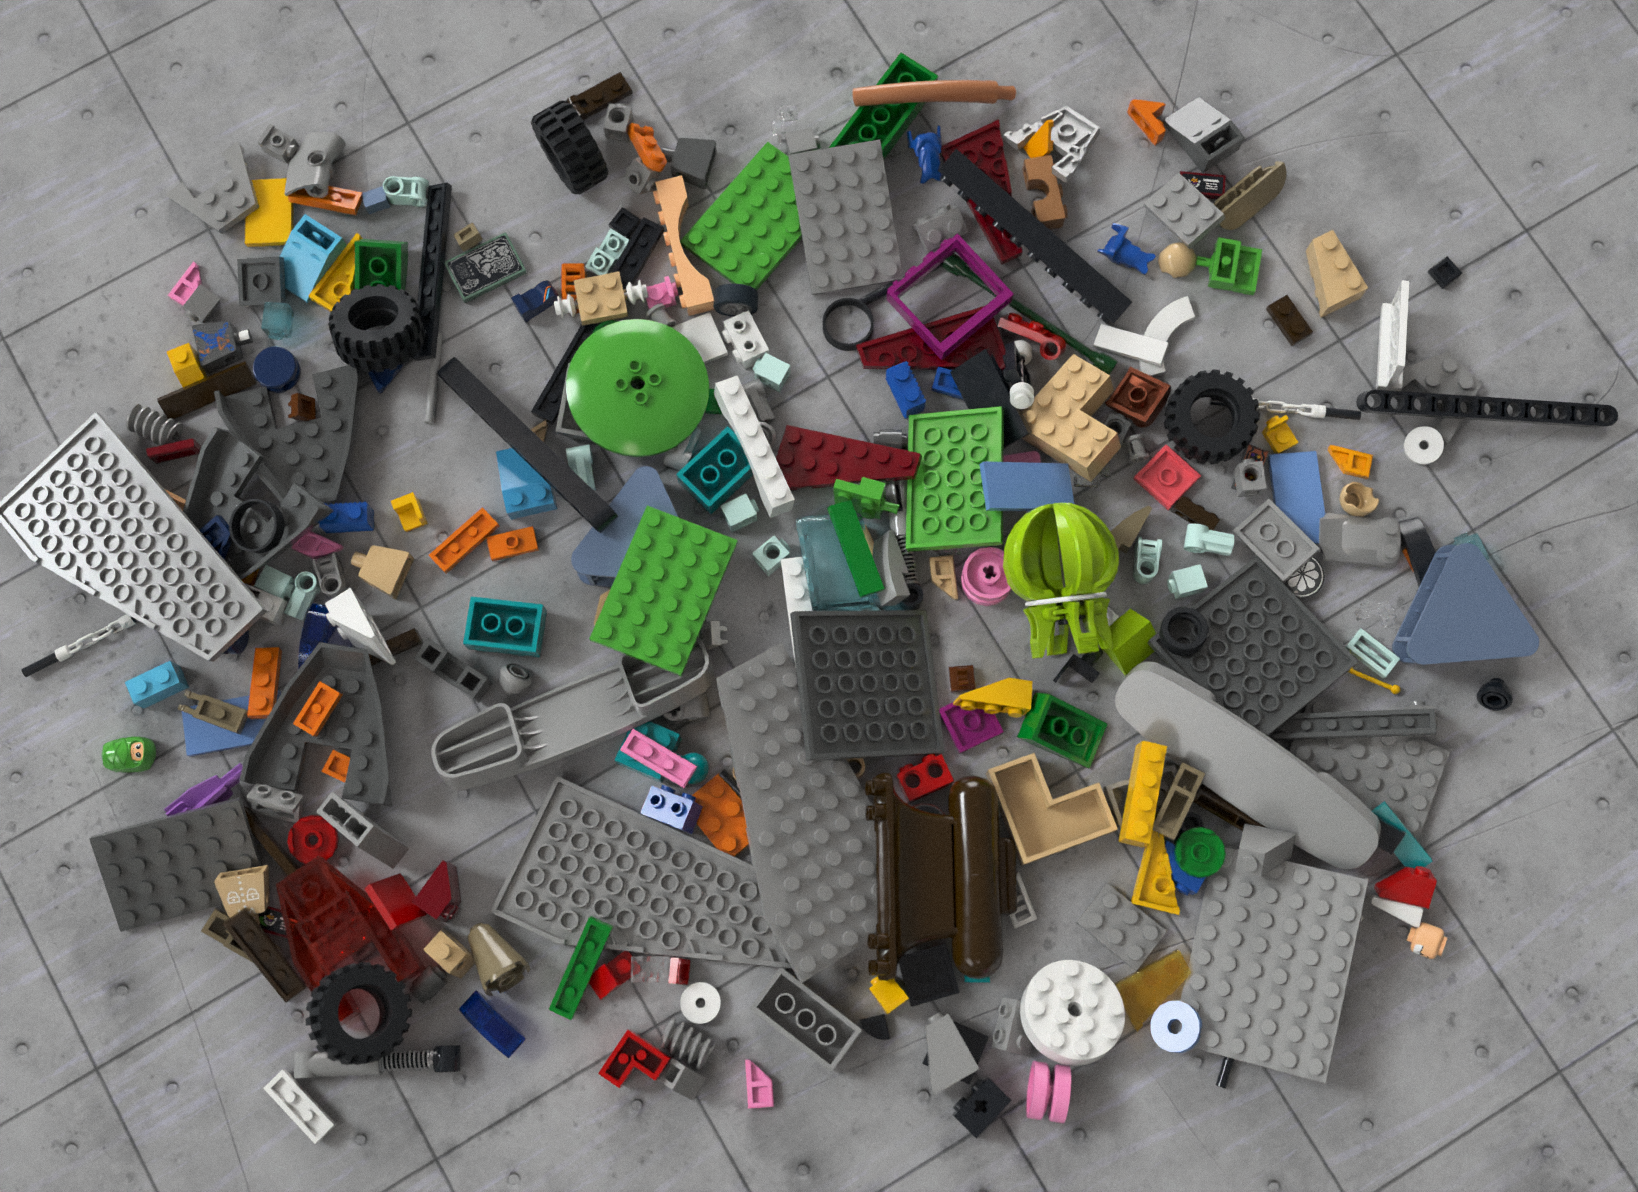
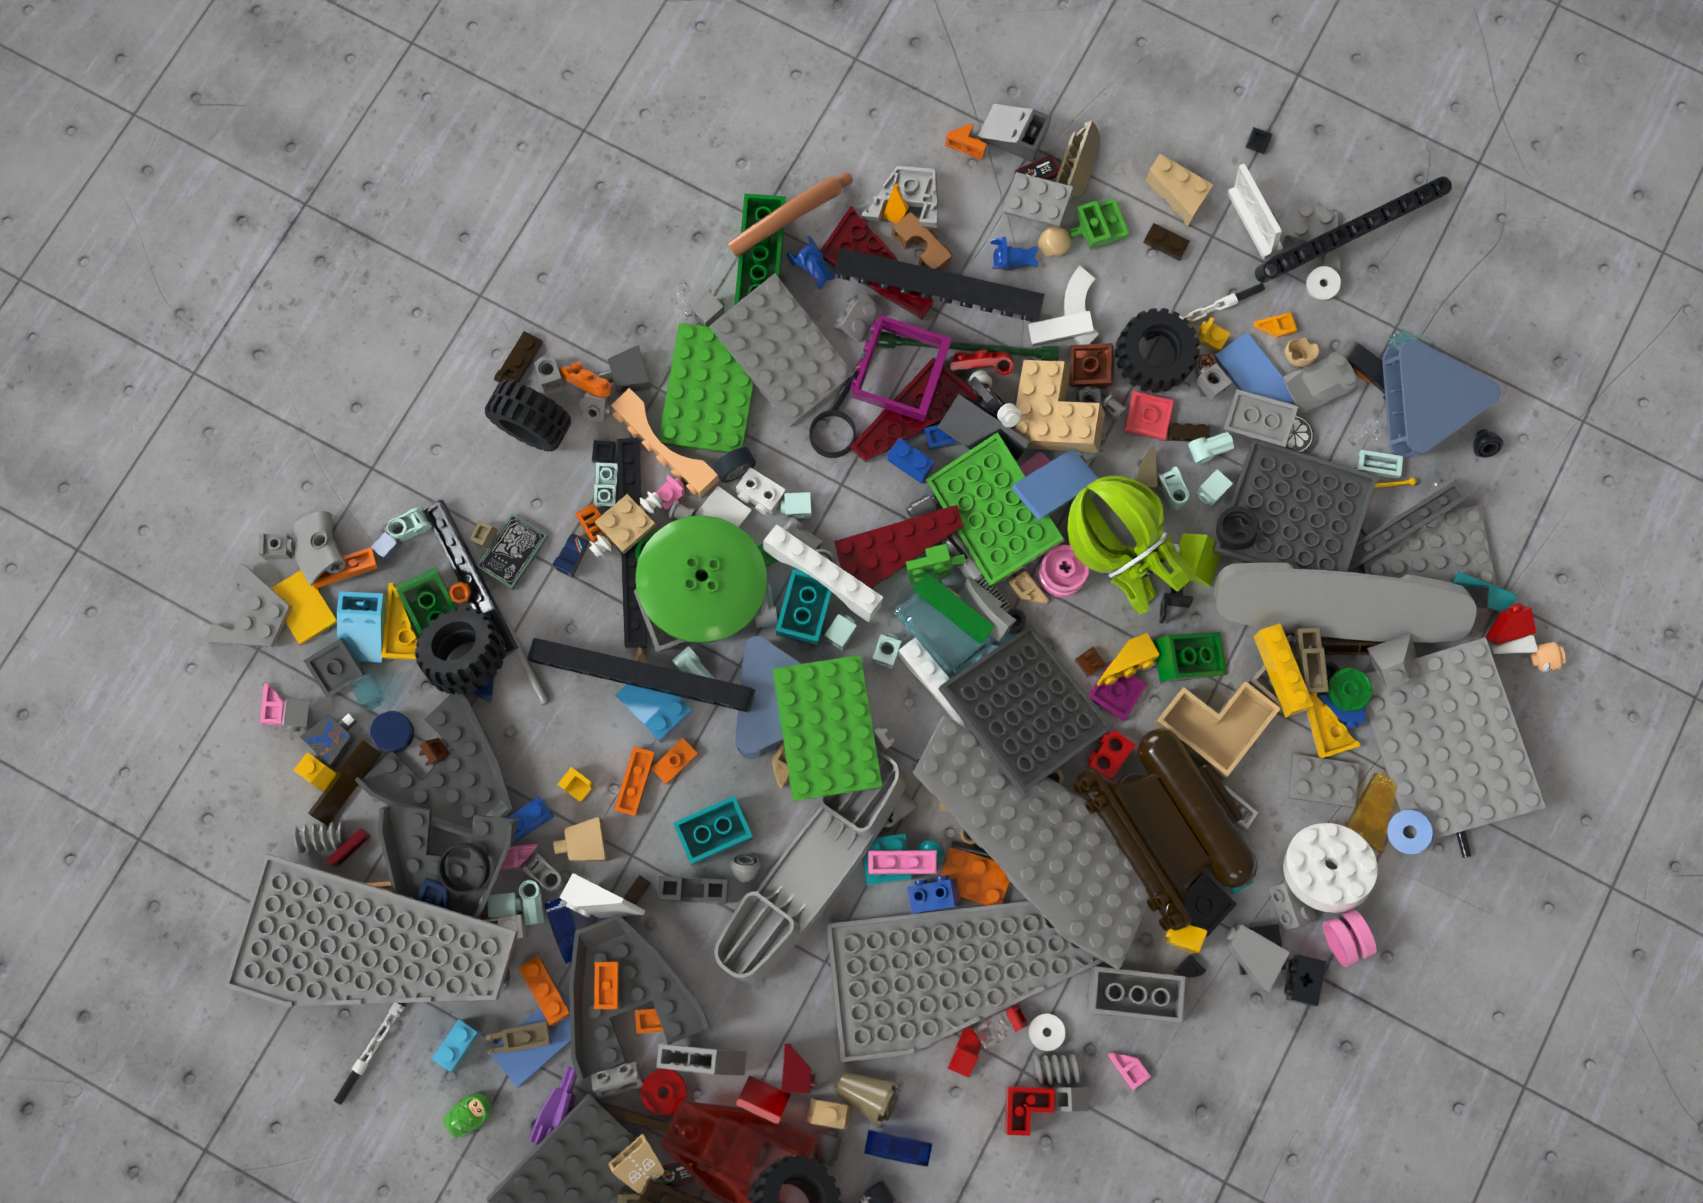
camera: 35 degrees left, 0 degrees up
green plate [548,916,614,1020] -> none
none -> orange tile [449,582,472,604]

